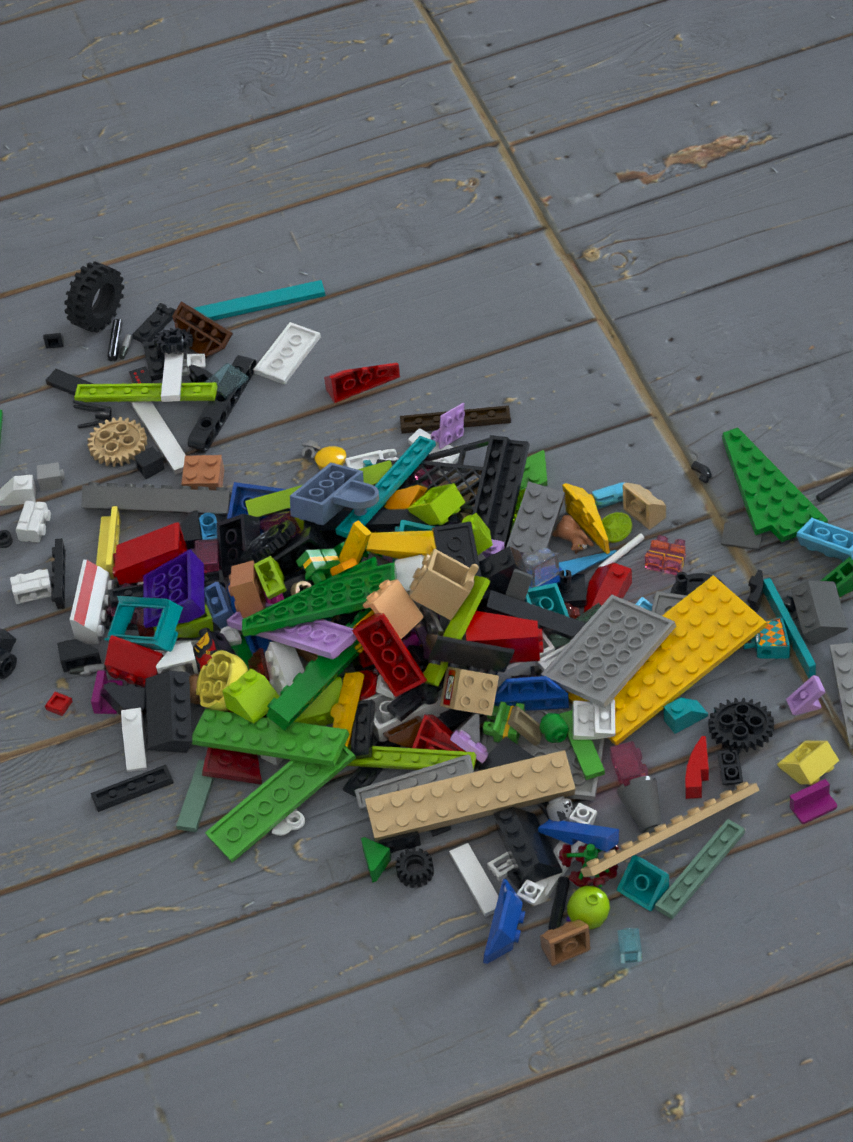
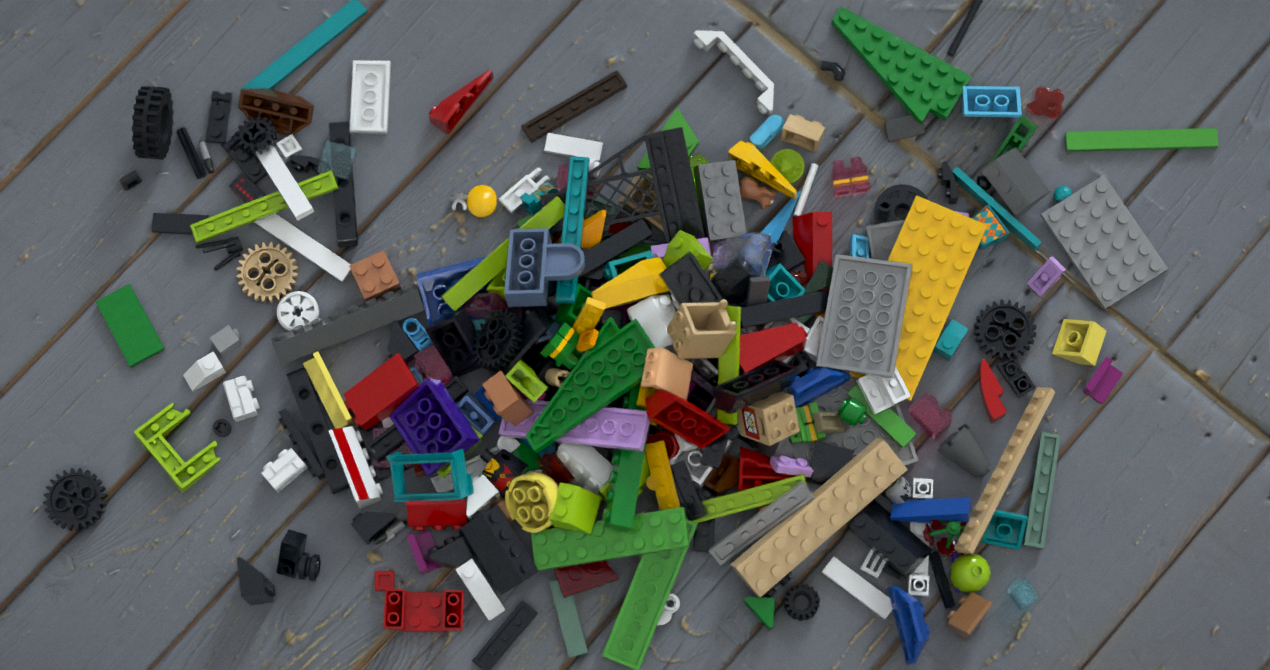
camera: 30 degrees left, 25 degrees up
black brick [134,446,165,479] -> none
lime slope [407,483,465,526] -> none
lavender hinge [430,403,465,449] -> none
none -> white wheel [277,291,320,332]
none -> black beam [286,367,350,495]
none -> red slope [383,589,464,633]
none -> white slope [694,30,774,117]

